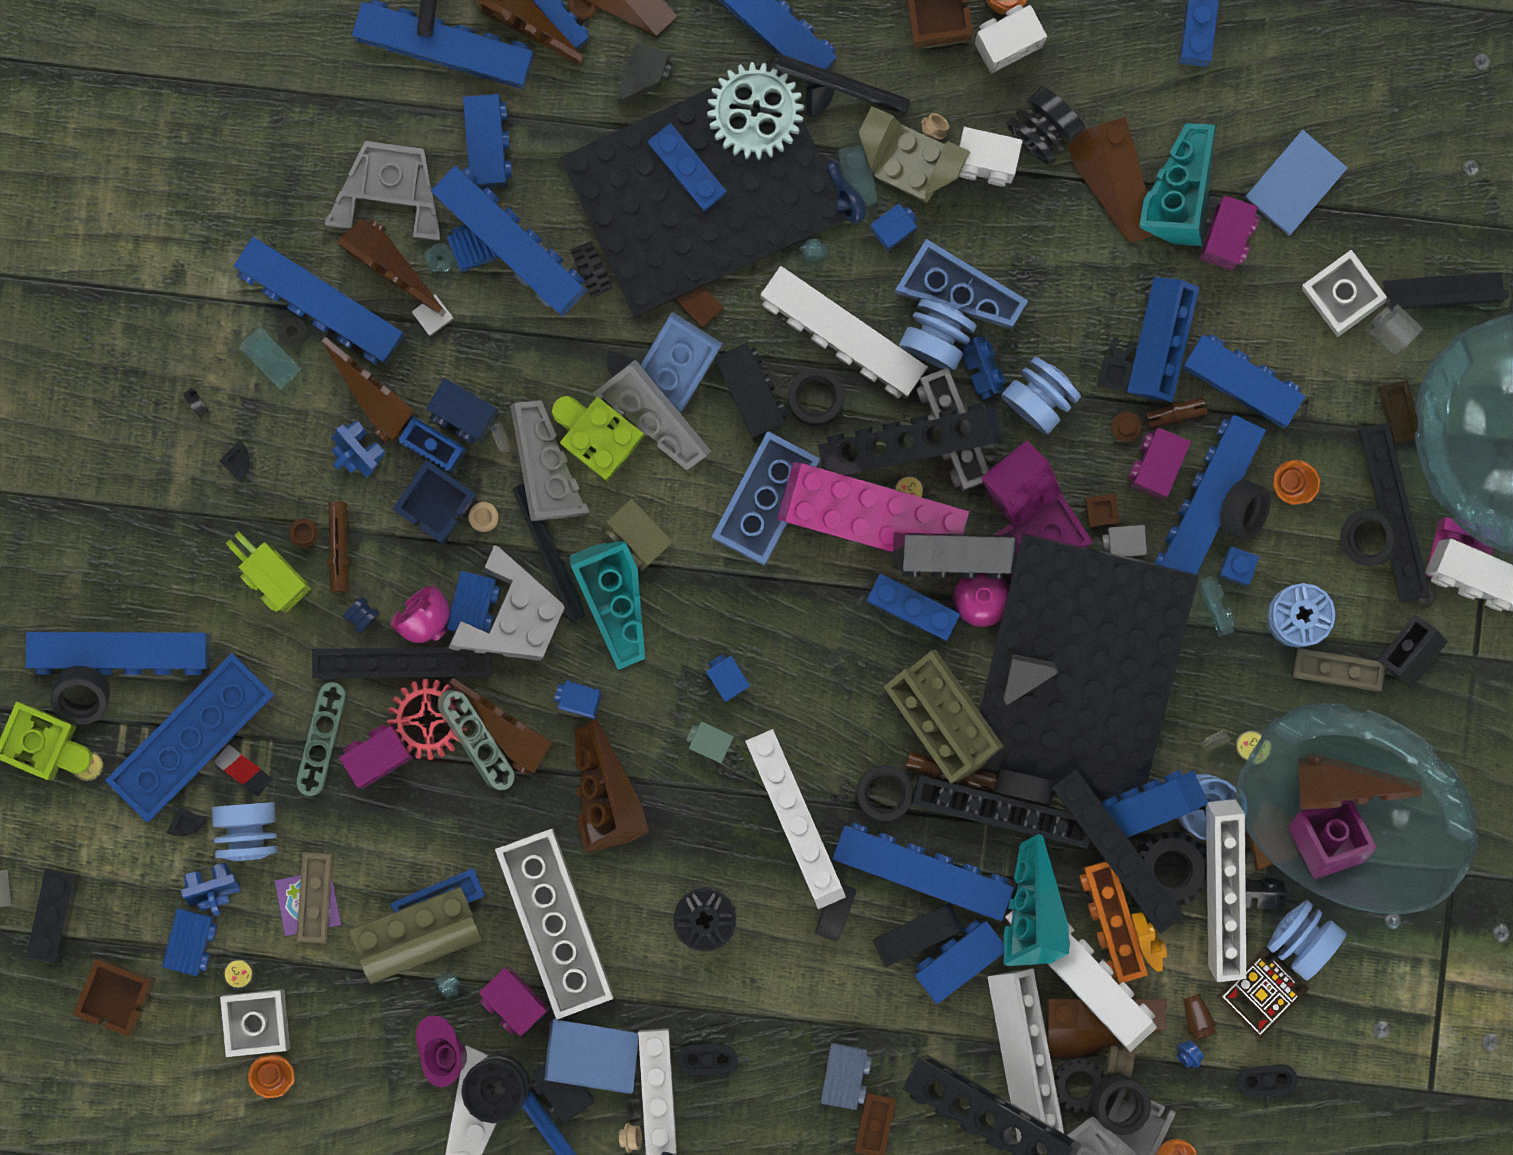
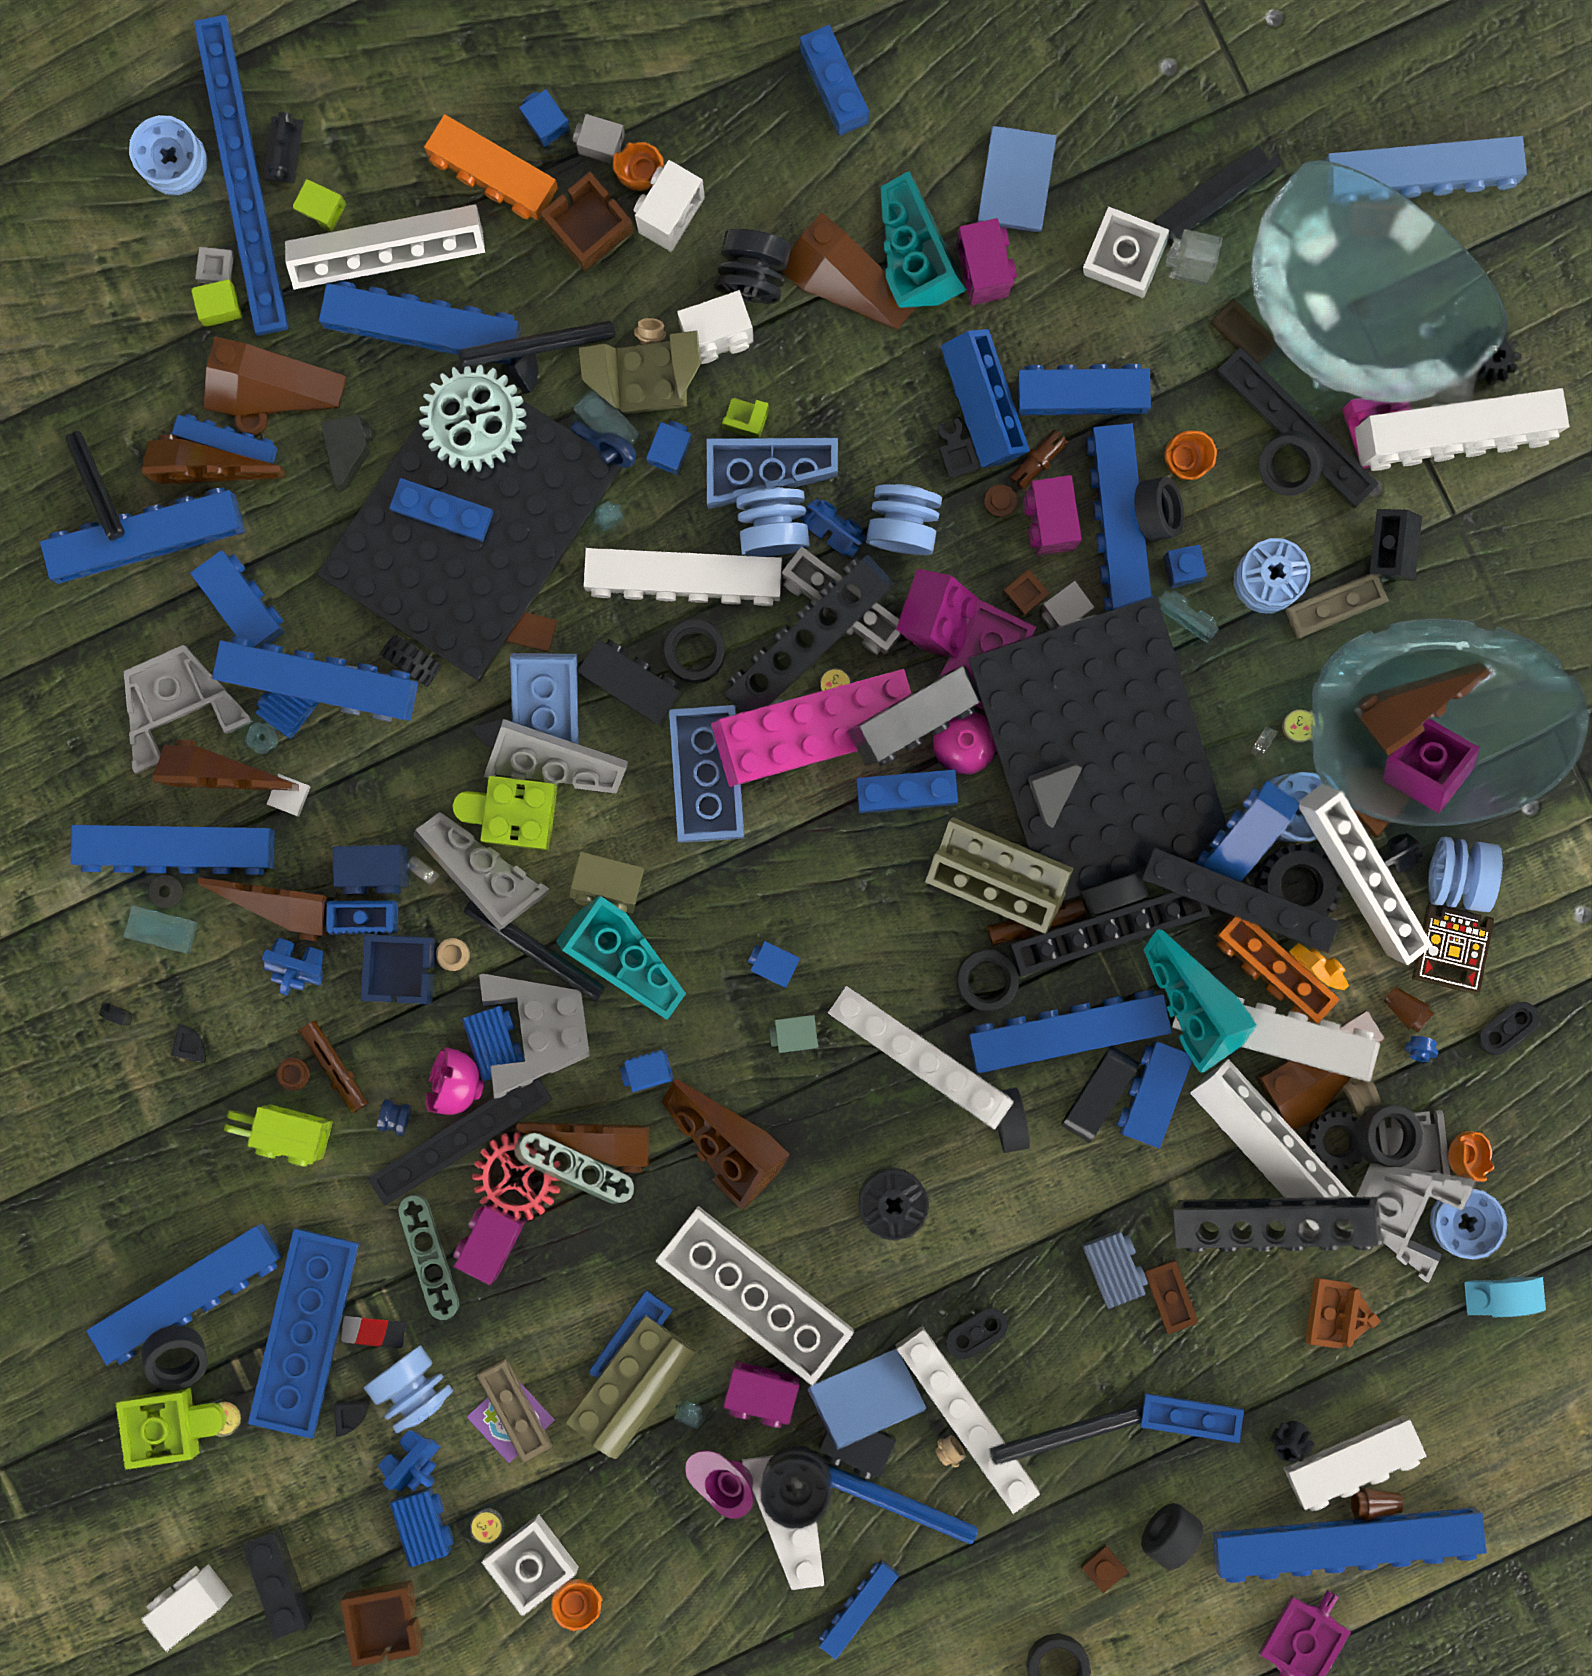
camera: 30 degrees left, 0 degrees up
none -> lime panel [722,398,769,439]

